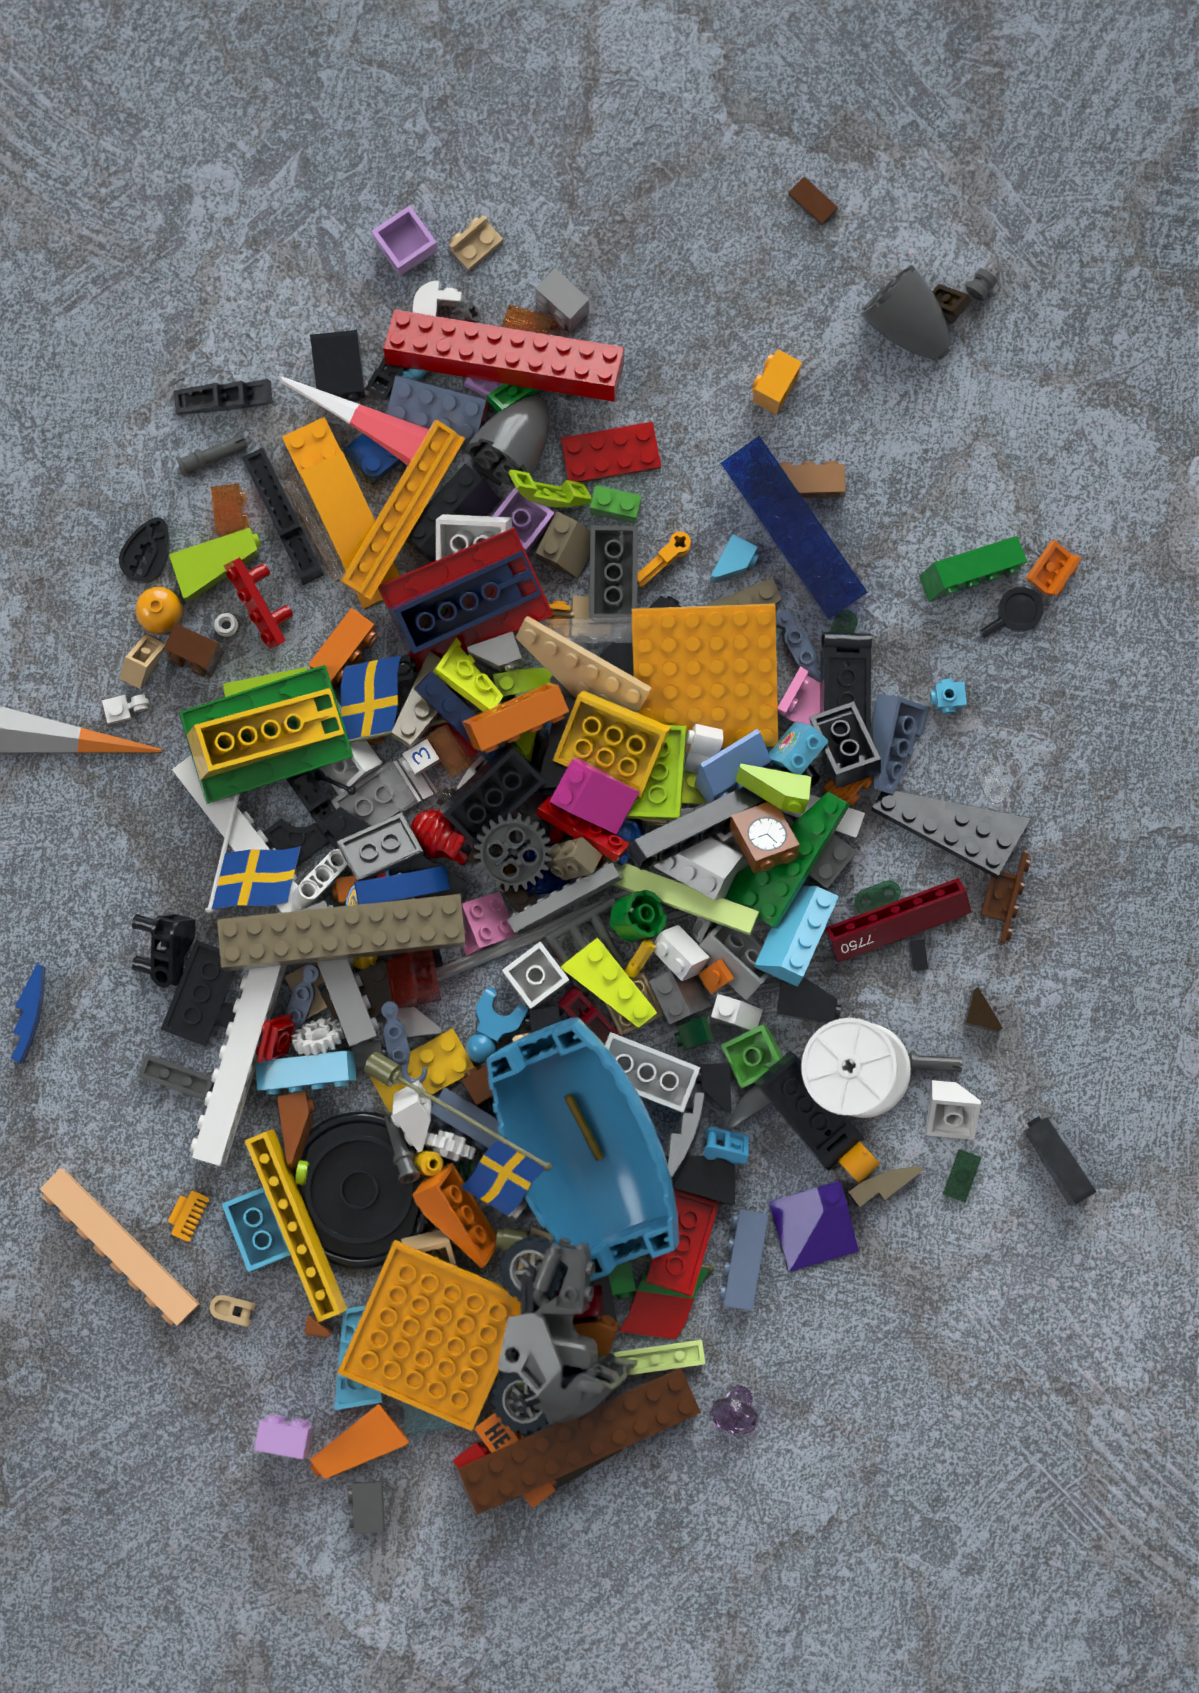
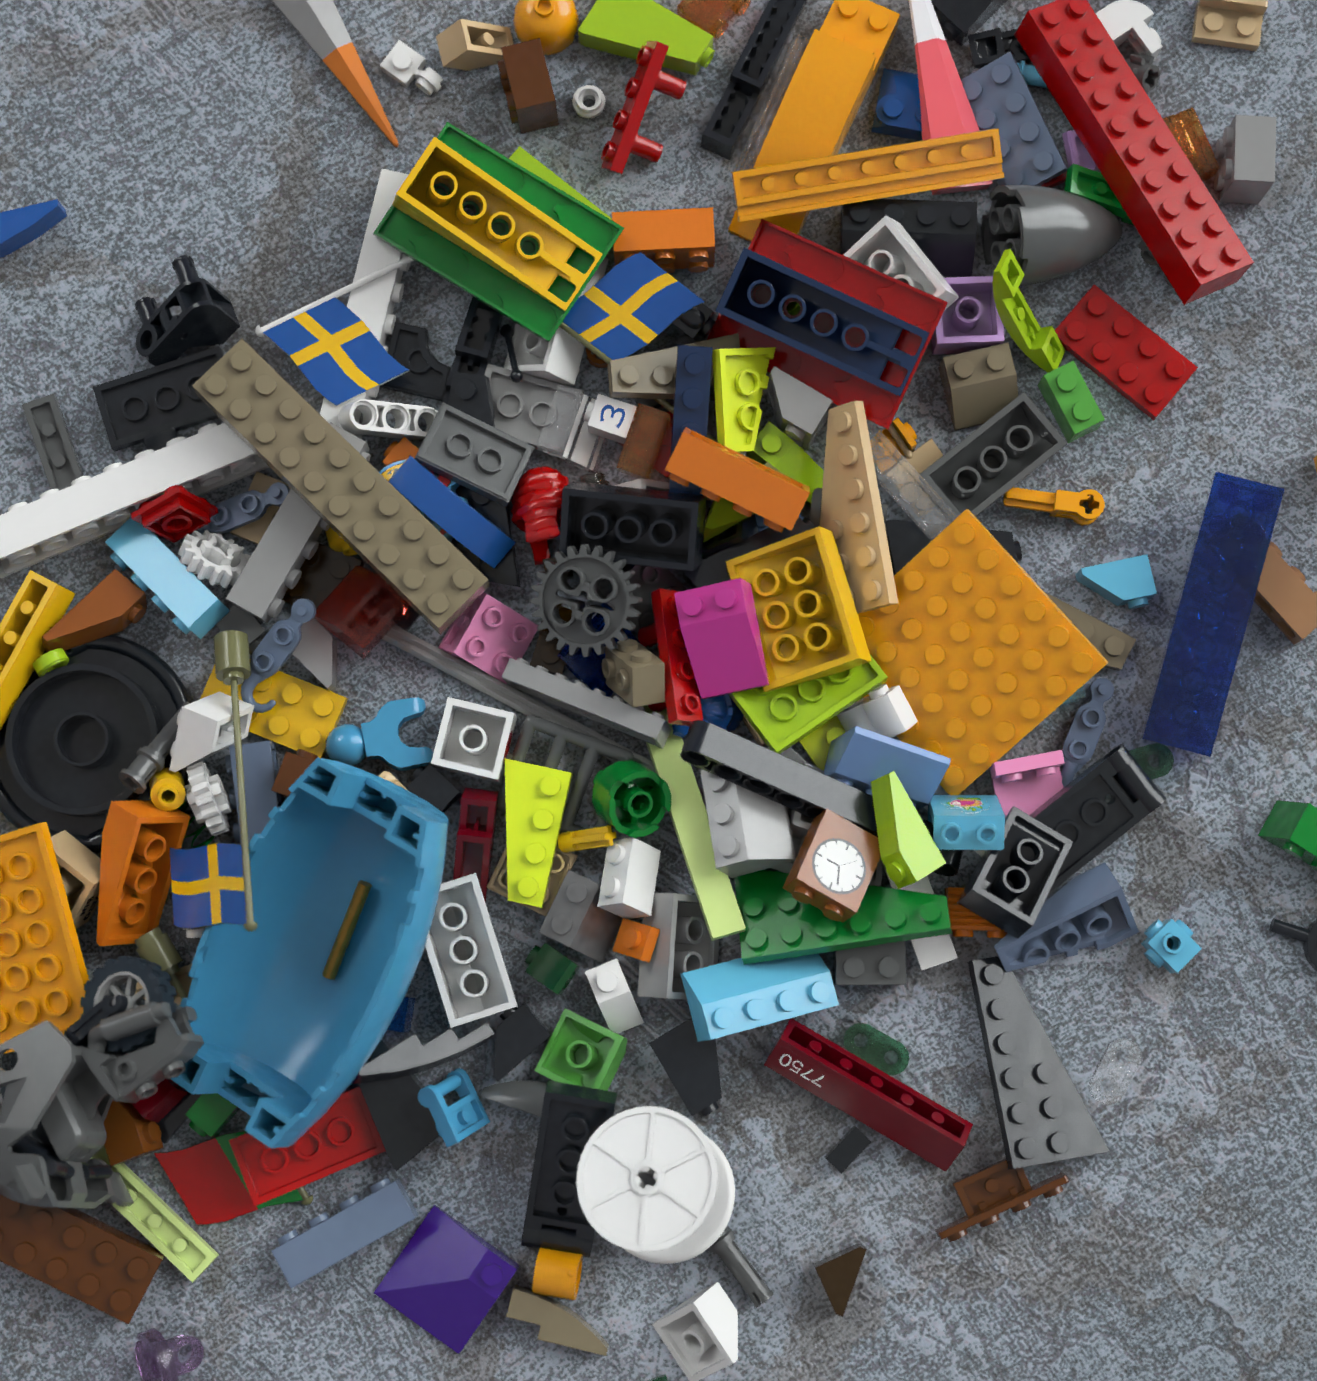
camera: 55 degrees right, 0 degrees up
light grey slope [690,917,713,943] -> none

